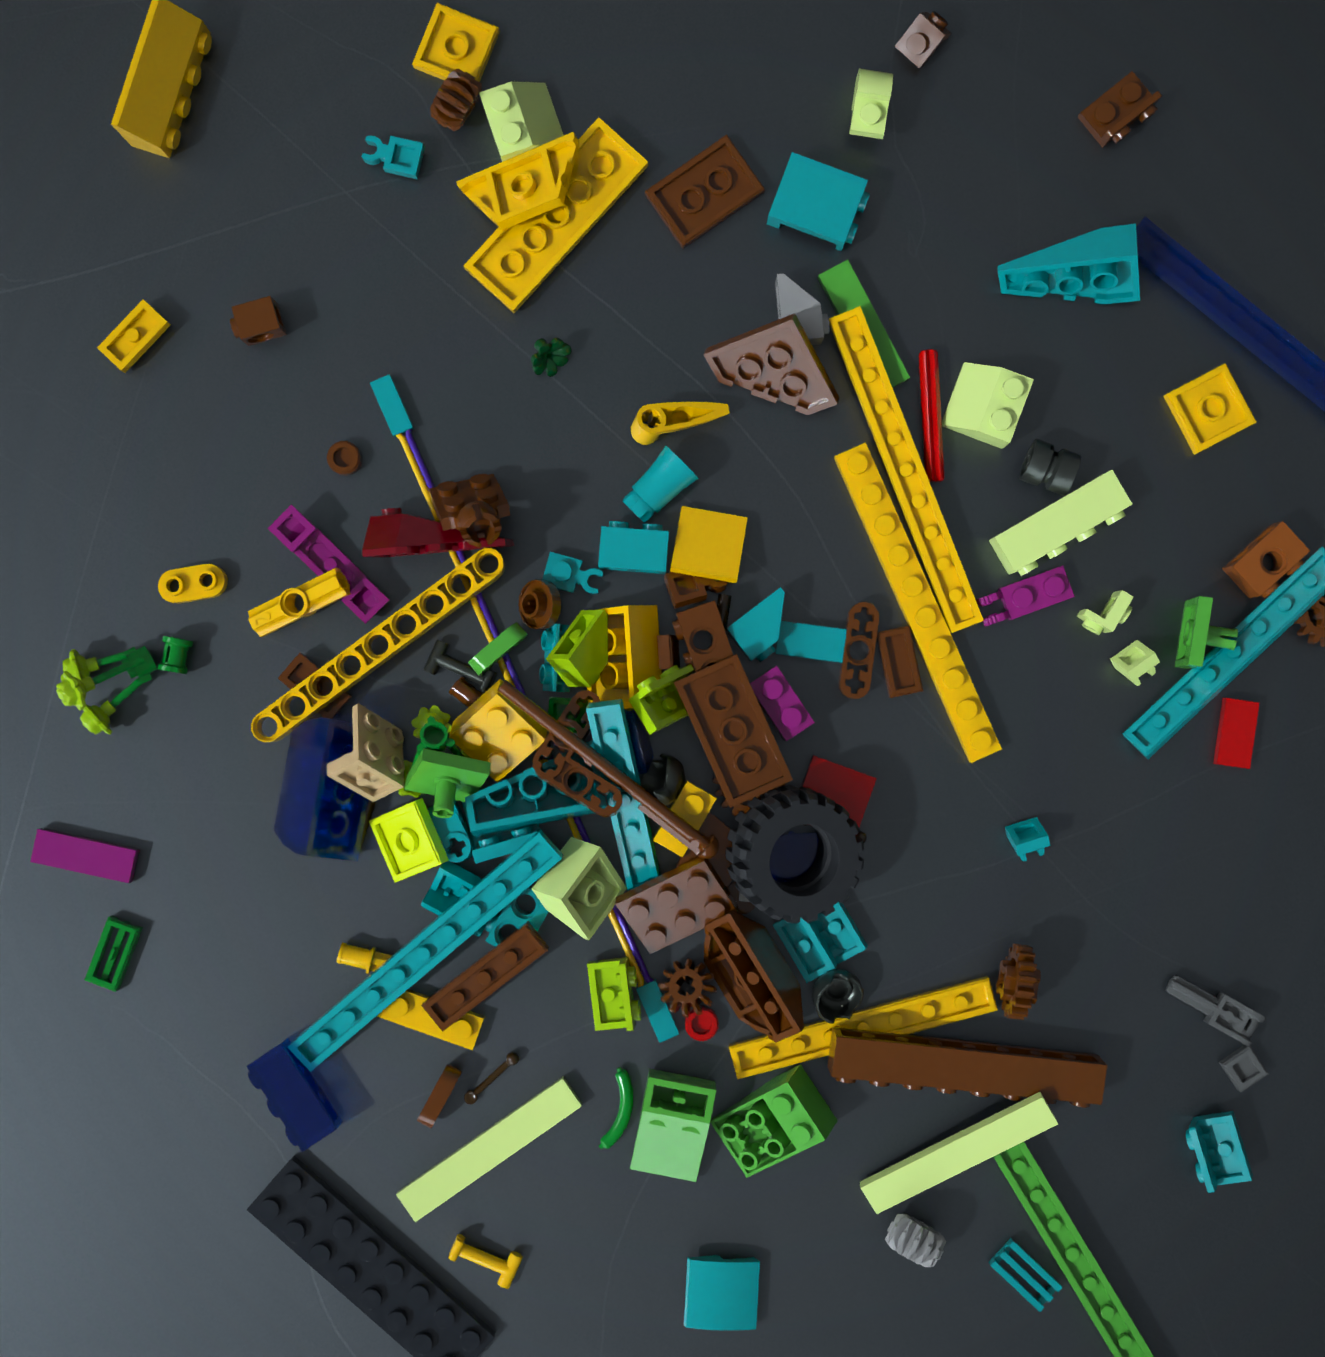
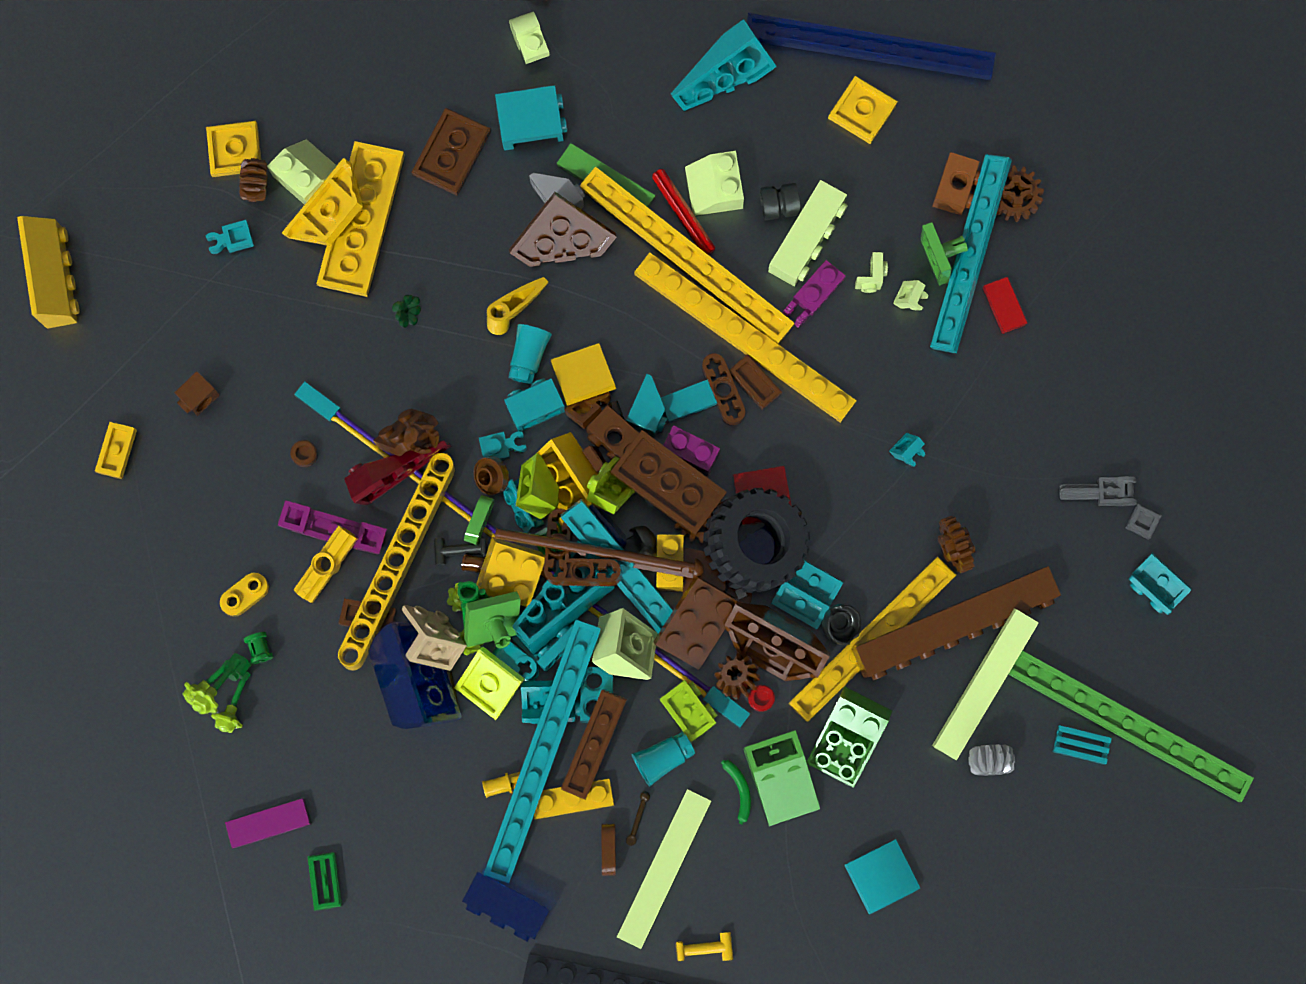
camera: 30 degrees left, 10 degrees down
none -> teal plant [632,732,695,787]

